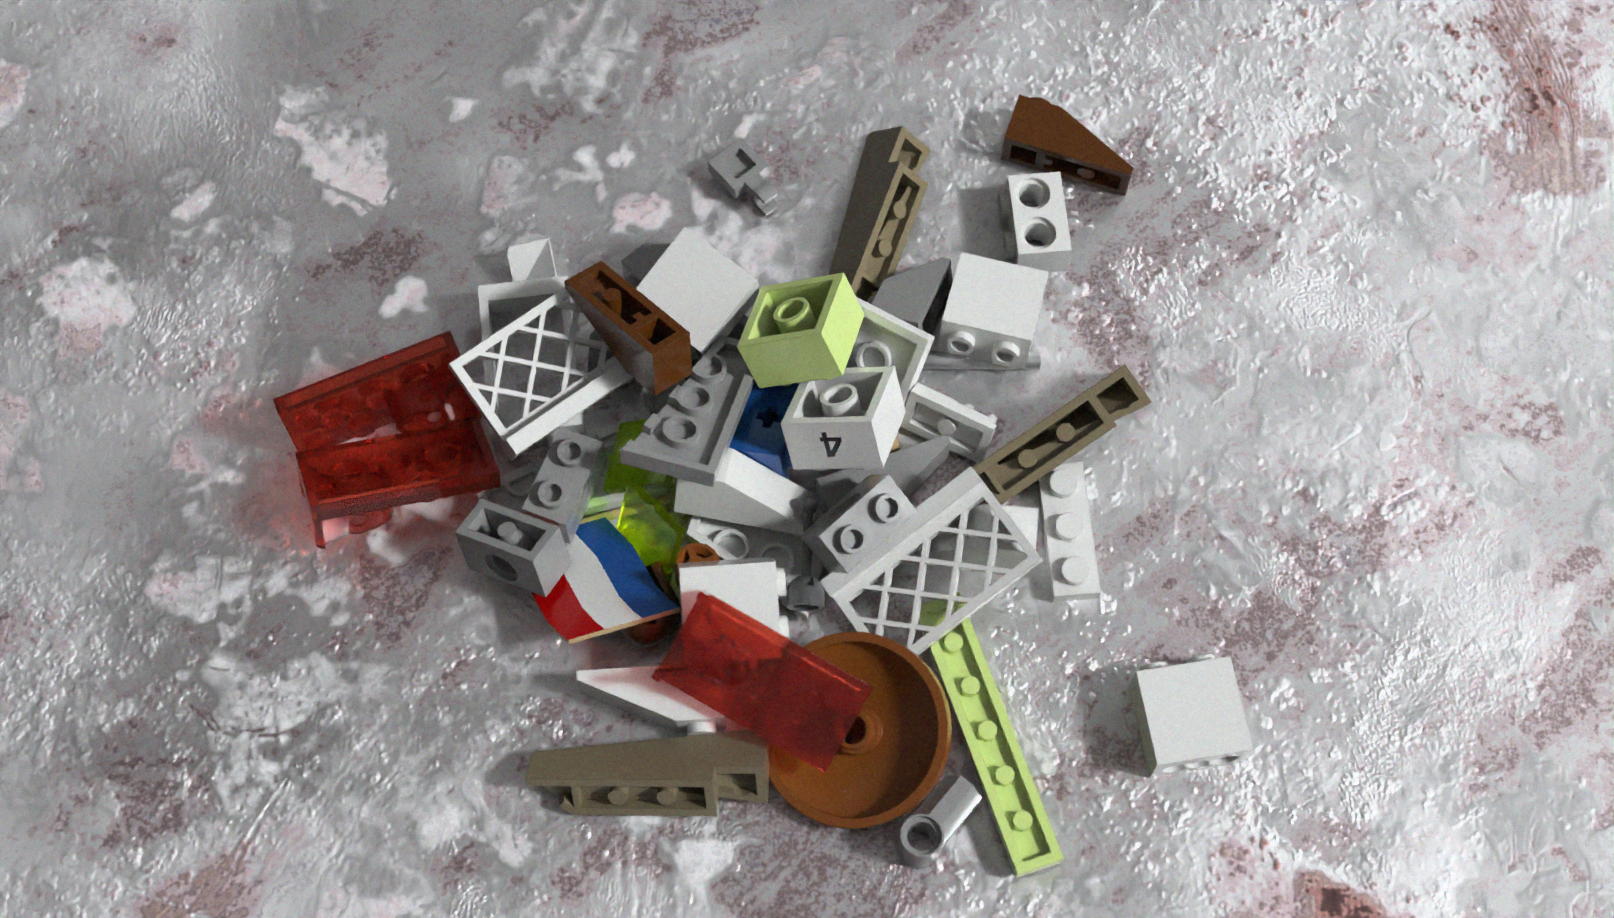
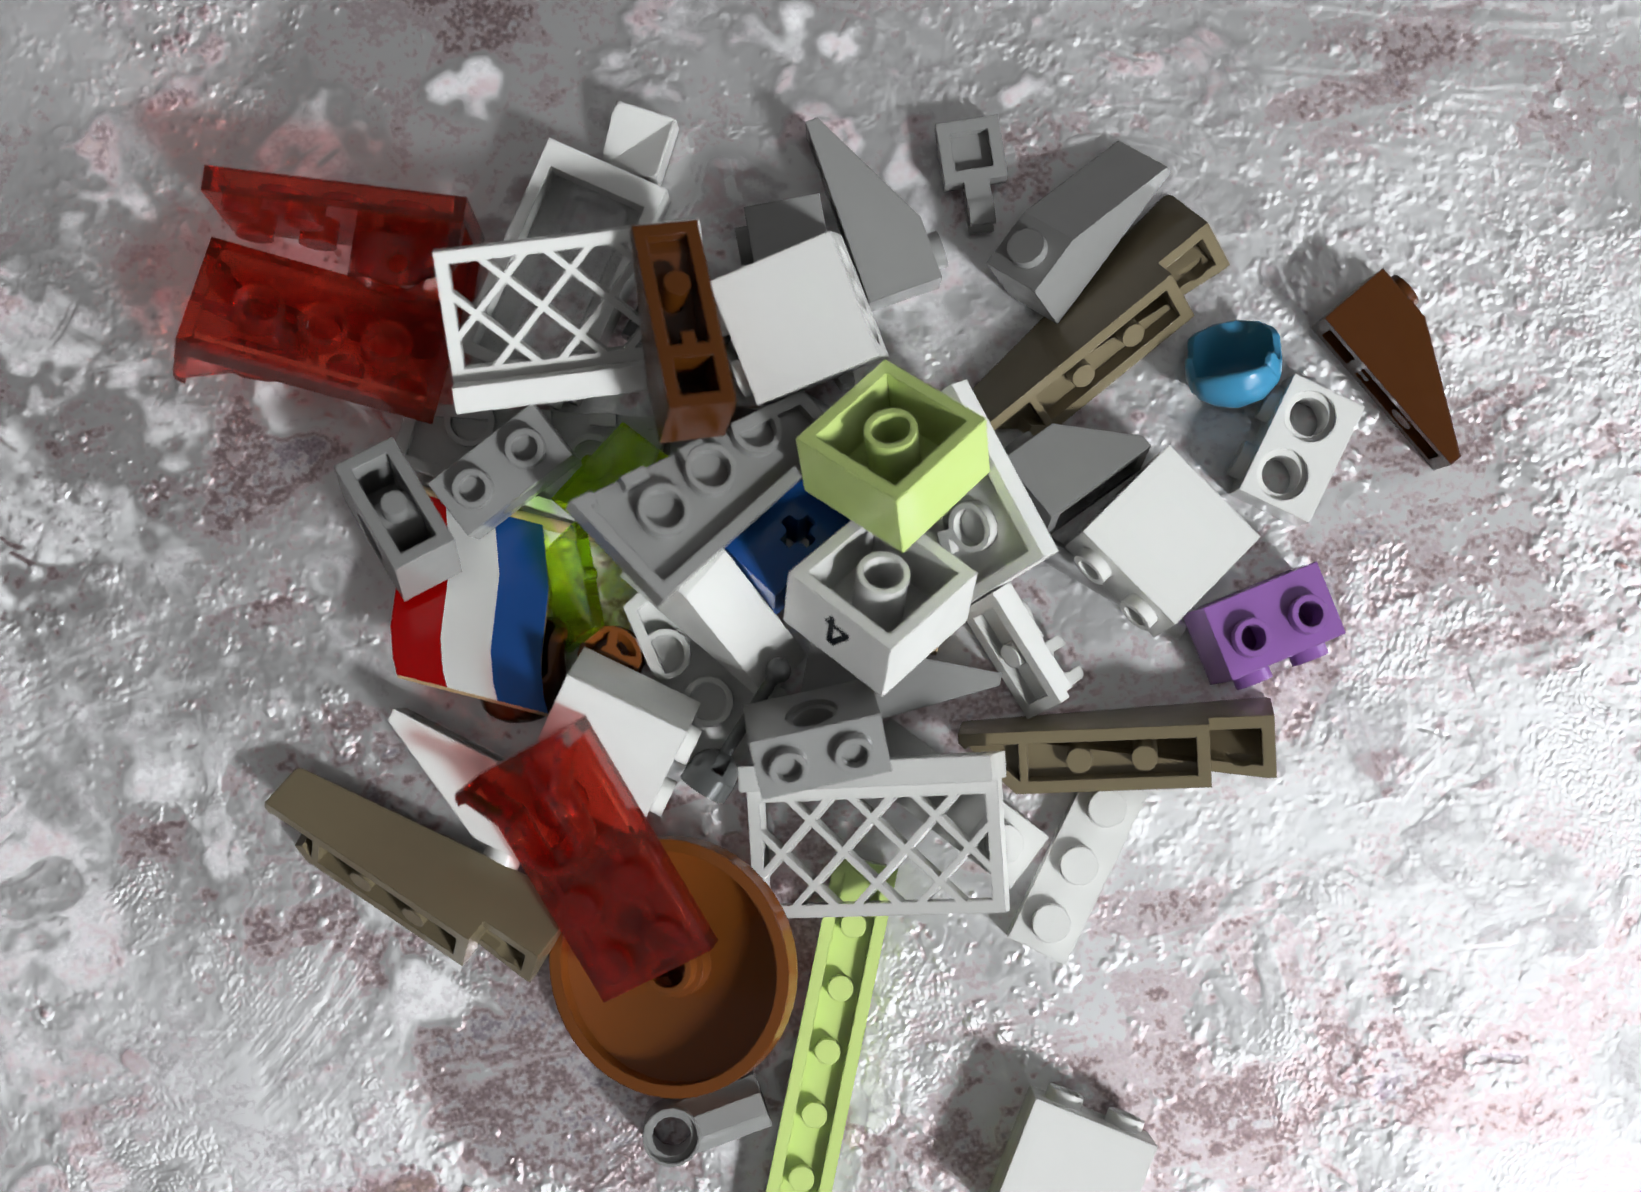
camera: 35 degrees right, 20 degrees up
none -> light grey slope [805,117,948,311]
none -> light grey slope [986,141,1171,324]
none -> medium lavender brick [1183,561,1346,690]
none -> dark azure hair [1184,320,1282,408]

